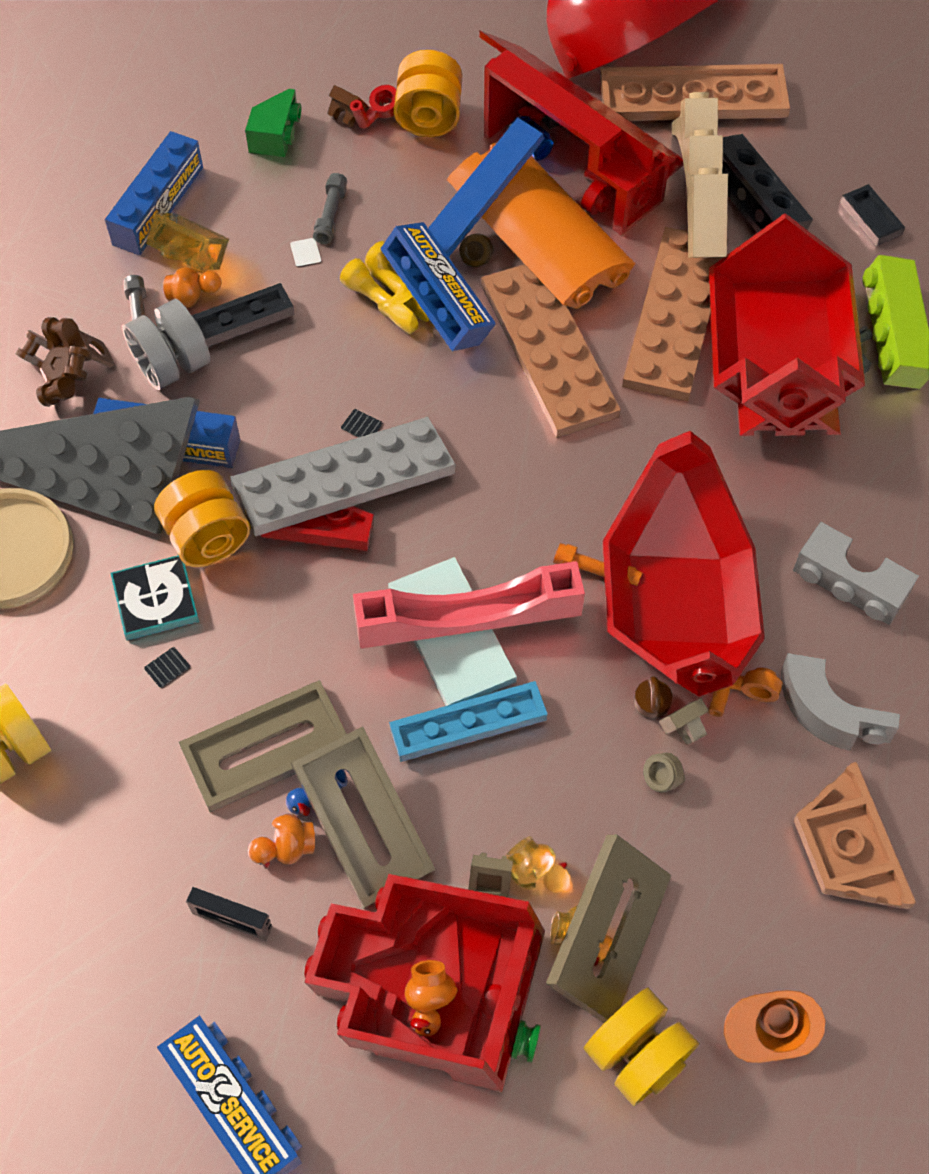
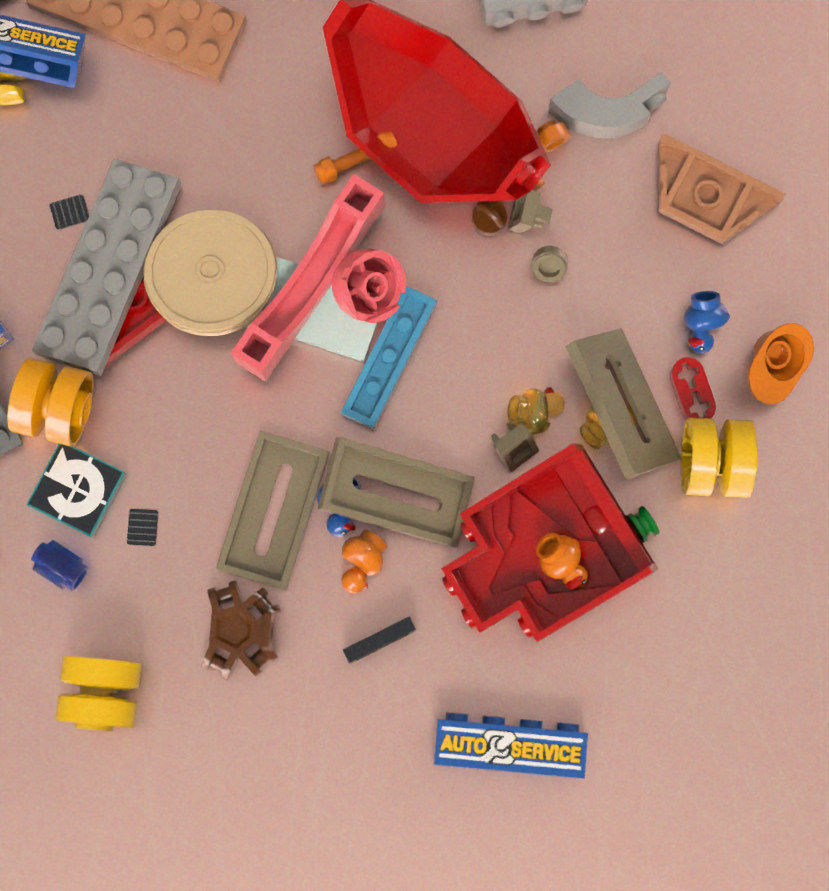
camera: 45 degrees left, 20 degrees up
none -> clear blue brick [31,540,89,591]
none -> tan brick [143,210,277,336]
none -> reddish brown piece [201,580,282,680]
none -> coral cylinder [331,248,407,323]
none -> red beam [669,357,716,421]
none -> blue animal [684,291,730,354]

